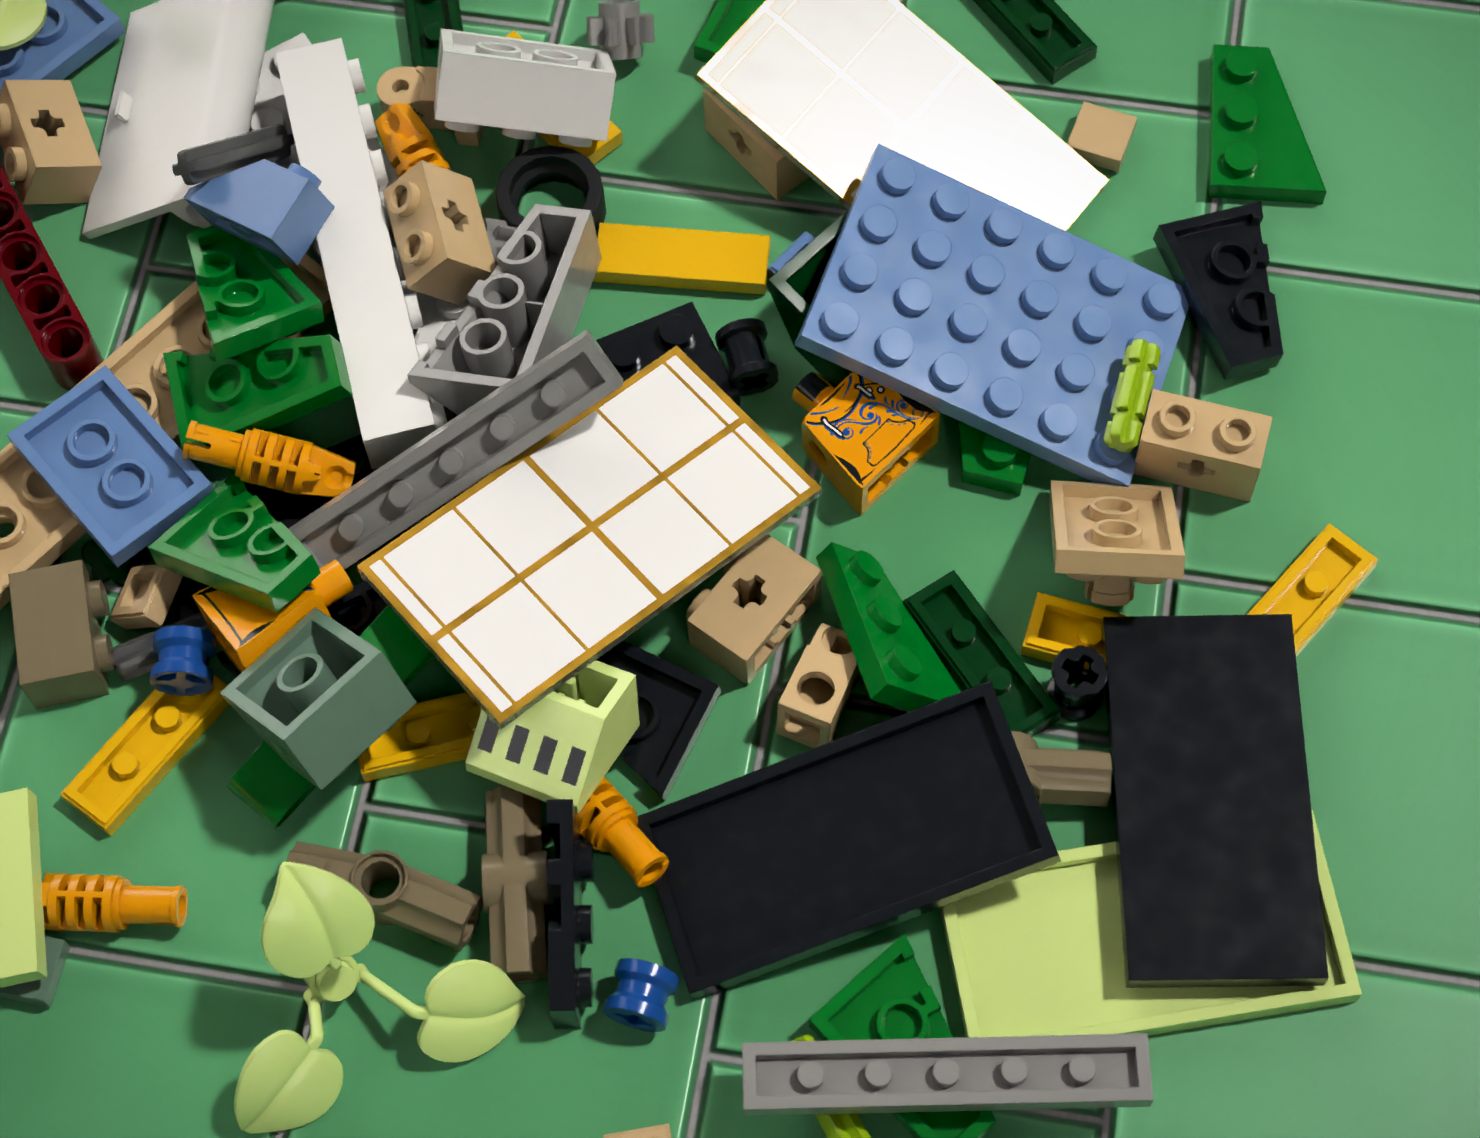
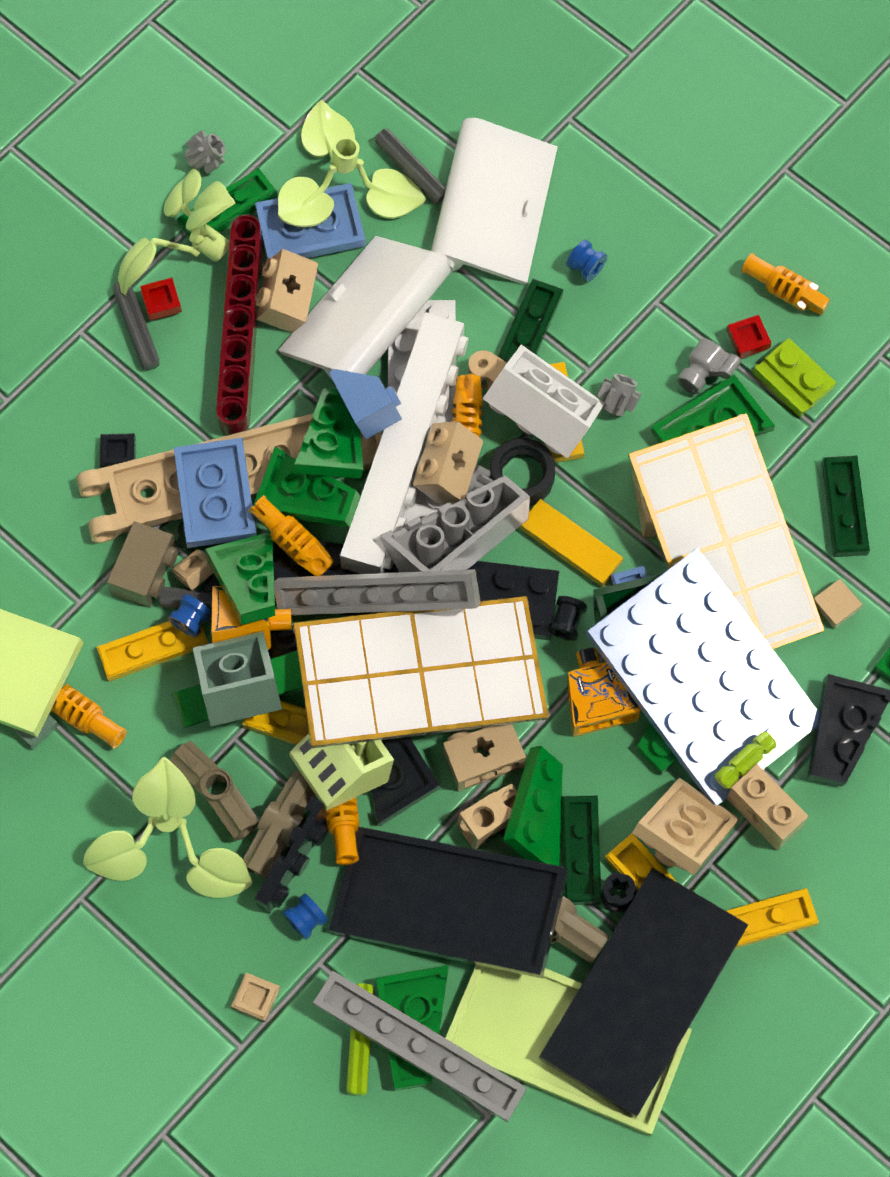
camera: 30 degrees right, 5 degrees up
dark grey axle [172,124,295,185] -> none

